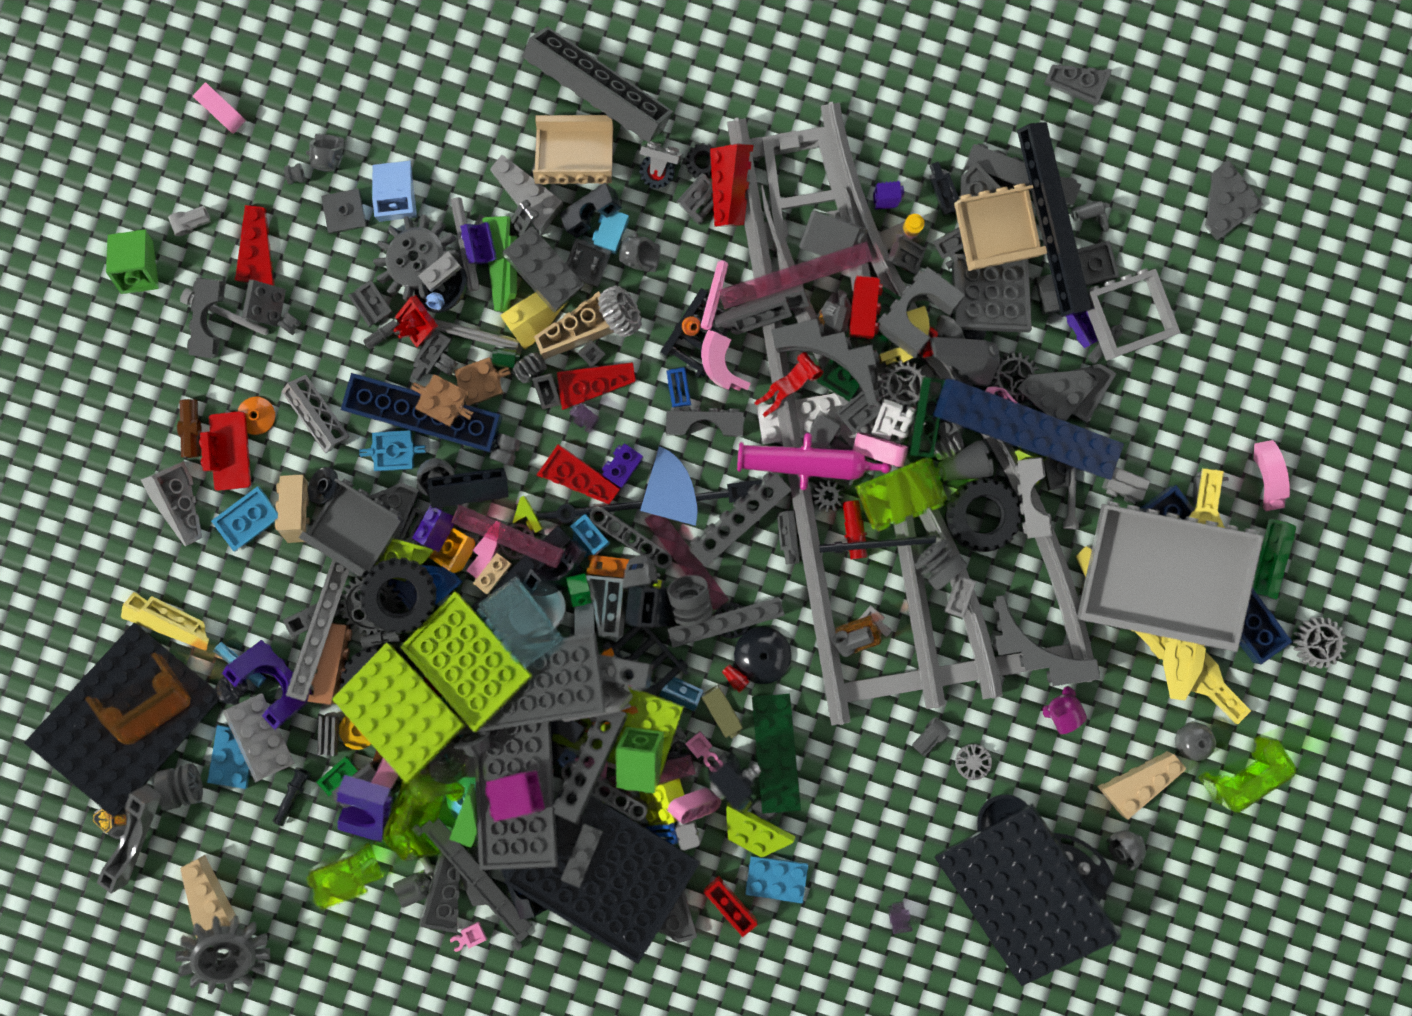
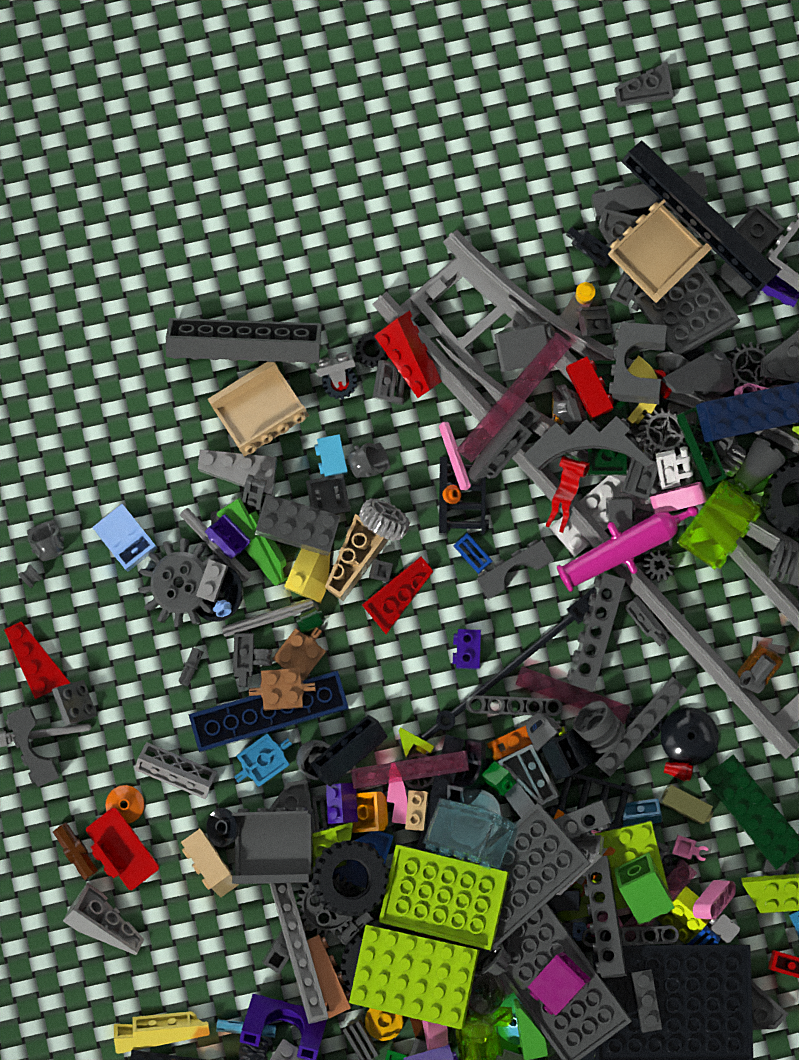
camera: 25 degrees left, 5 degrees down
dark azure plate [211,486,278,552] -> none
dark grey wheel [277,312,302,335] -> none
dark grey plate [321,188,367,234] -> none
dark grey plate [348,280,393,328] -> none
red plate [394,295,438,348] -> none
dark grey wheel [490,433,522,467] -> none
dark grey gear [513,353,547,383] -> none
dark grey slope [533,374,561,410] -> none
red wing [537,444,621,504] -> none
black arch [560,183,622,238] -> none
clear purple brick [569,403,600,434] -> none
dark azure slope [571,514,610,557] -> none
medium blue sticker [640,447,697,526] -> none
bright pink arch [701,330,751,391] -> none
black piece [708,752,761,812] -> none
black bar [819,535,936,553] -> none
red piece [842,500,868,560] -> none
dark purple brick [873,181,904,210] -> none
dark grey piece [1070,201,1110,233] -> none

